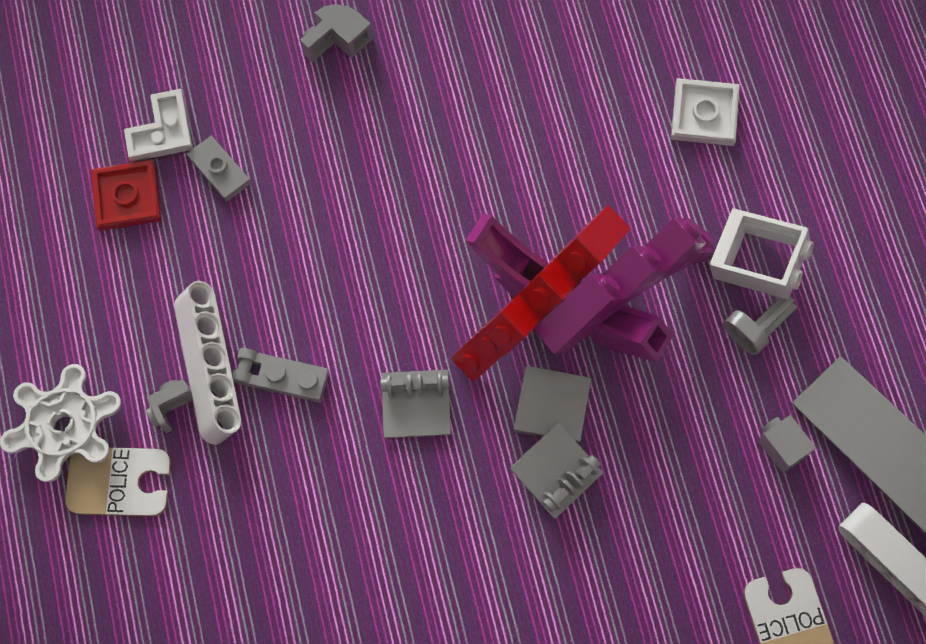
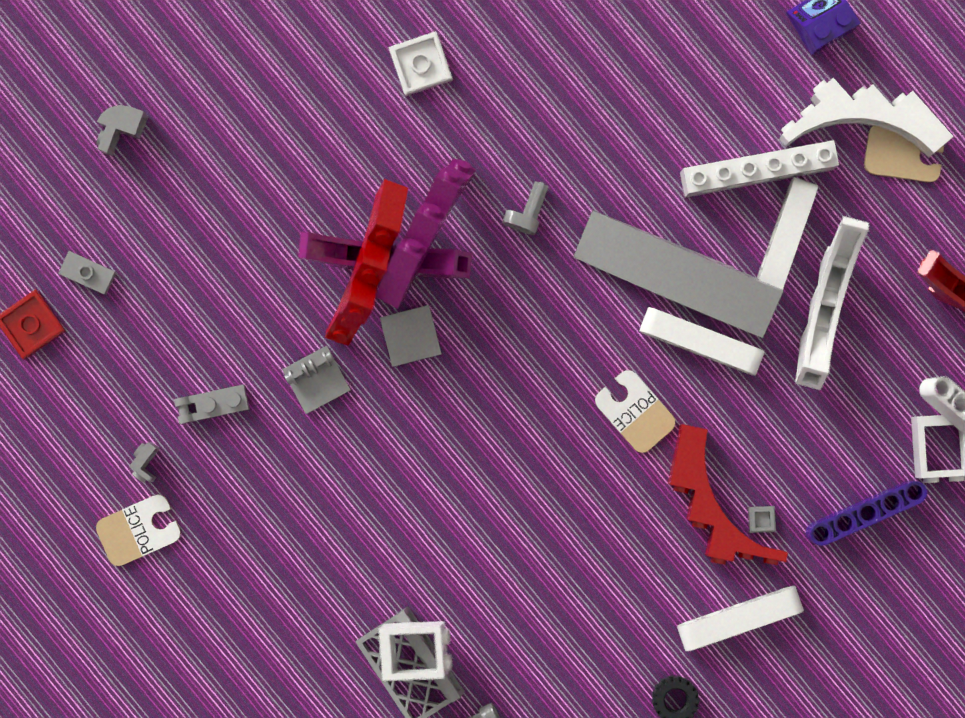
camera: 30 degrees left, 15 degrees up
white plate [0,364,121,482] -> none
white plate [124,89,193,162] -> none
white beam [175,281,241,445] -> none
light grey hinge [509,422,603,519] -> none
white window [710,208,814,299] -> none
light grey brick [758,415,816,474] -> none

